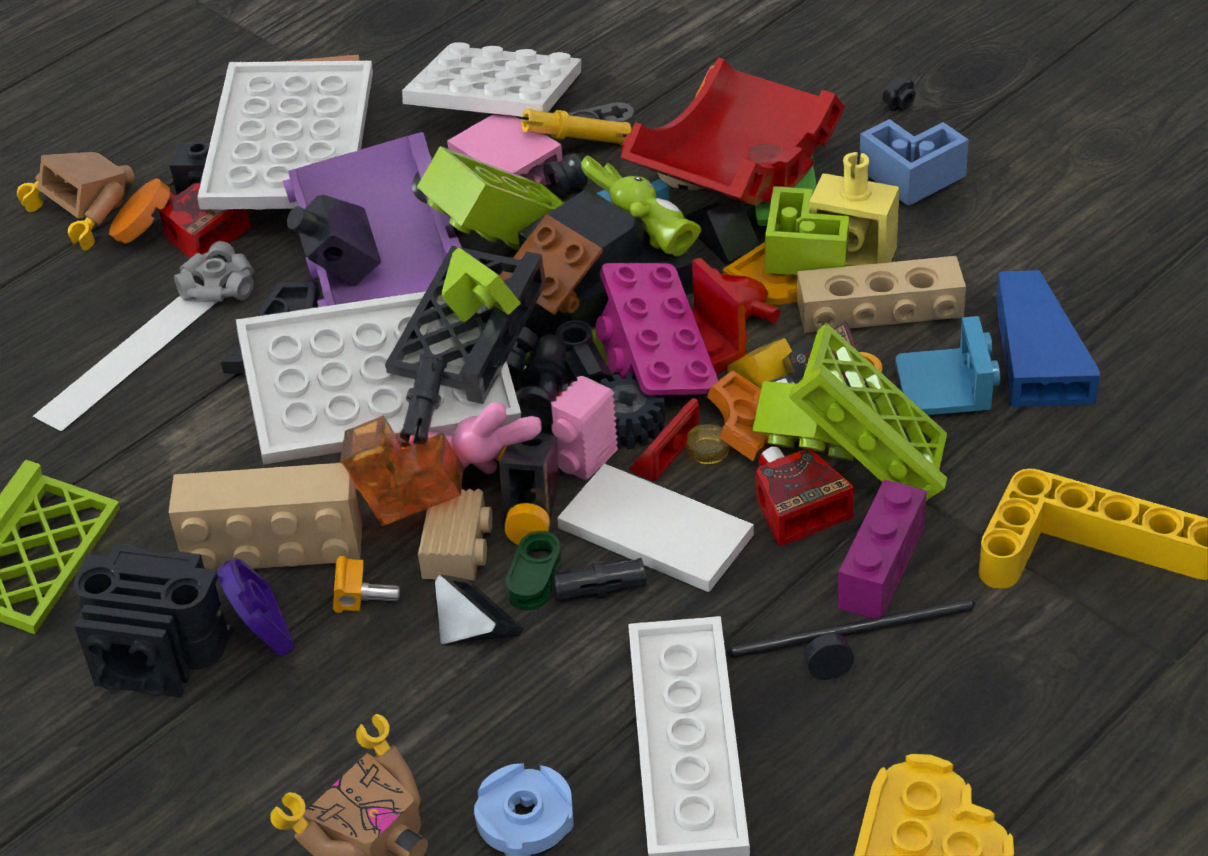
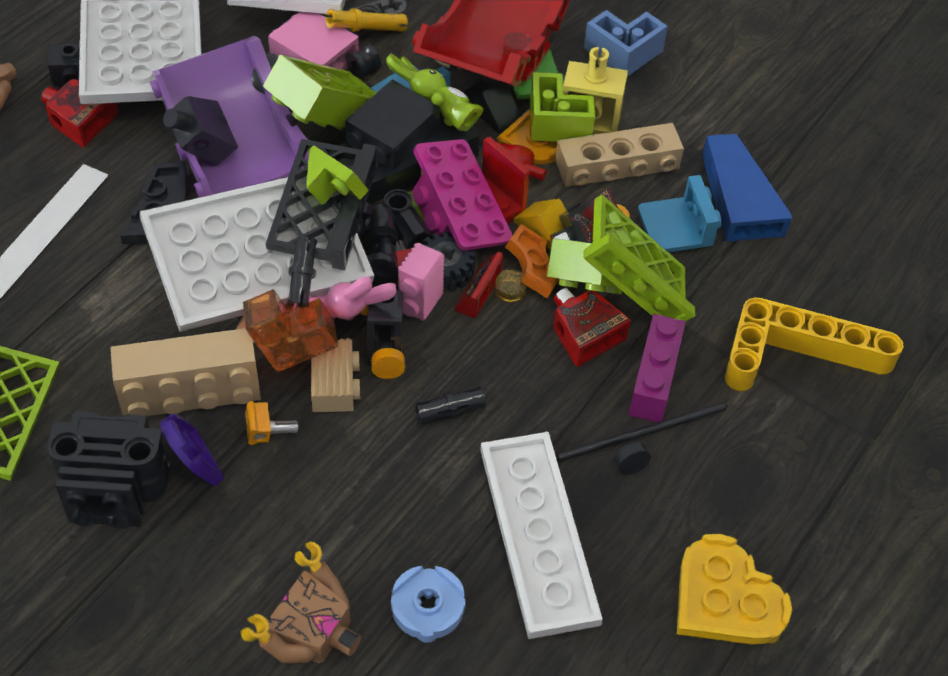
camera: 15 degrees left, 10 degrees up
orange tile [109,178,170,244] -> none
light grey piece [174,241,254,302] -> none
slope [435,574,524,645] -> none
dark orange hinge [500,214,603,315] -> none
dark green piece [505,531,562,610] -> none
white tile [557,463,754,592] -> none

